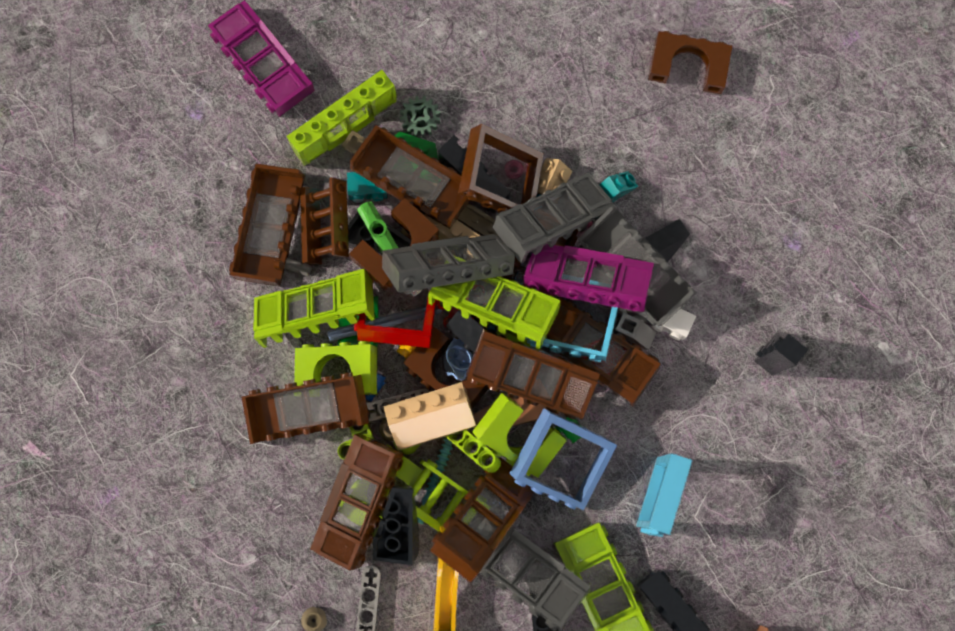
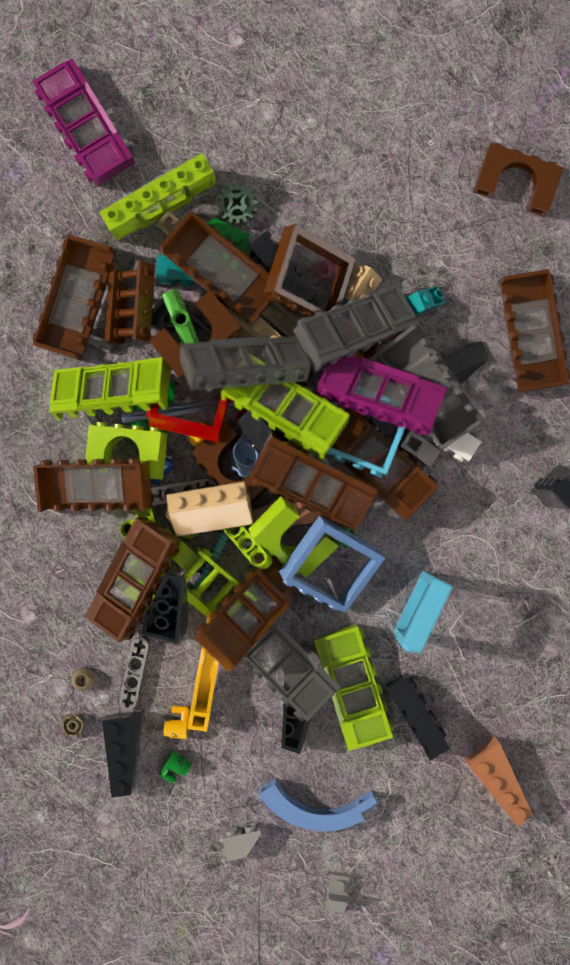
camera: 10 degrees right, 10 degrees up
none -> reddish brown window [499,269,570,393]

